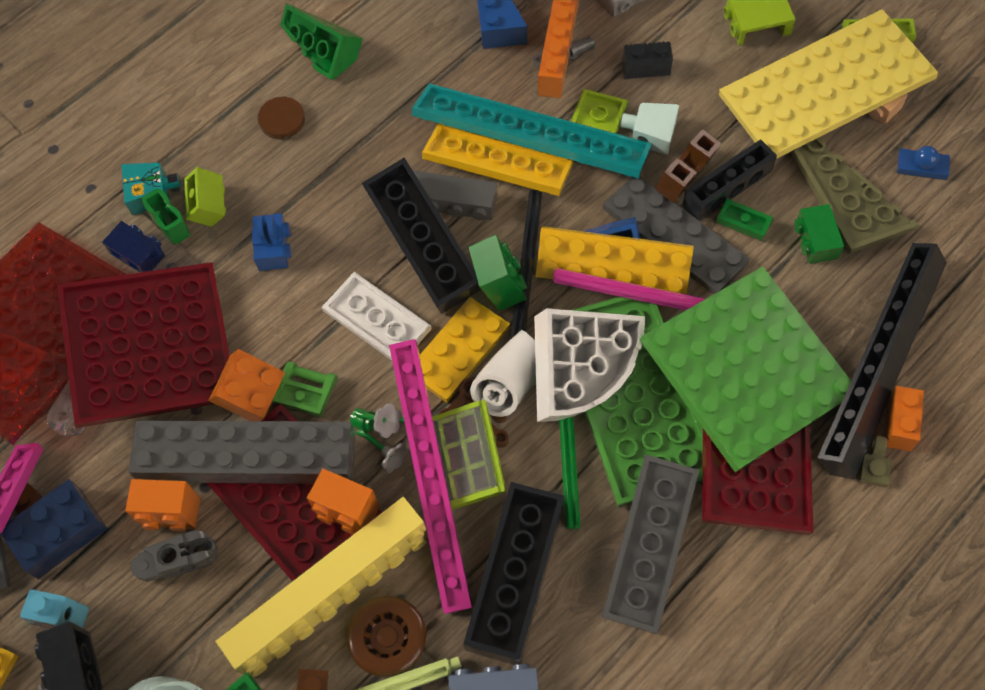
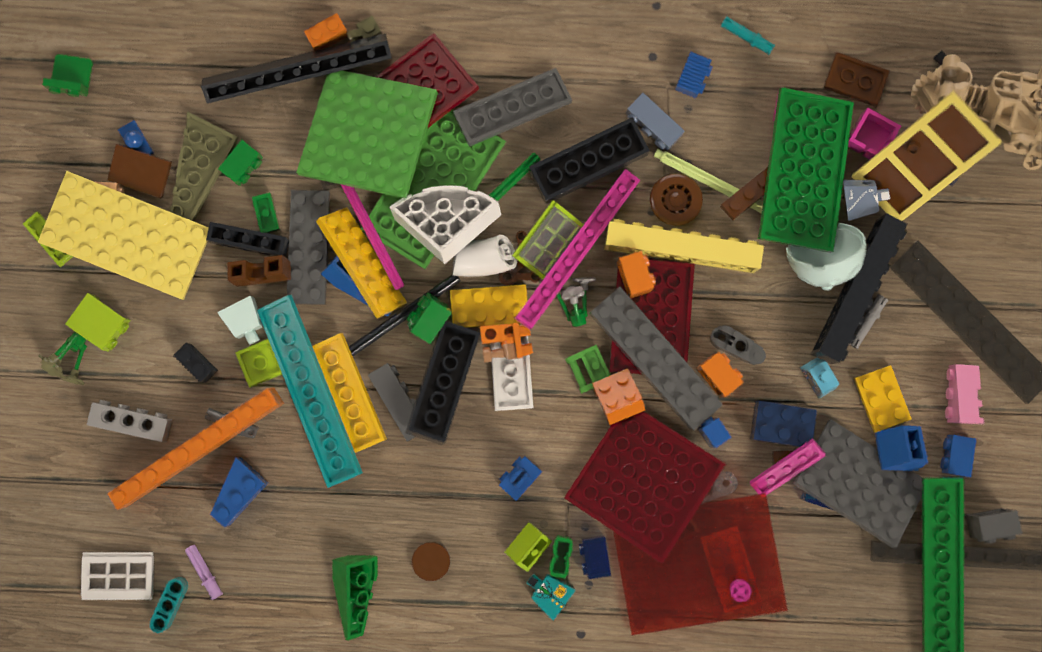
camera: 135 degrees left, 20 degrees up
none -> reddish brown tile [107,144,172,198]
none -> orange hips [480,323,533,363]
none -> blue brick [697,417,732,448]

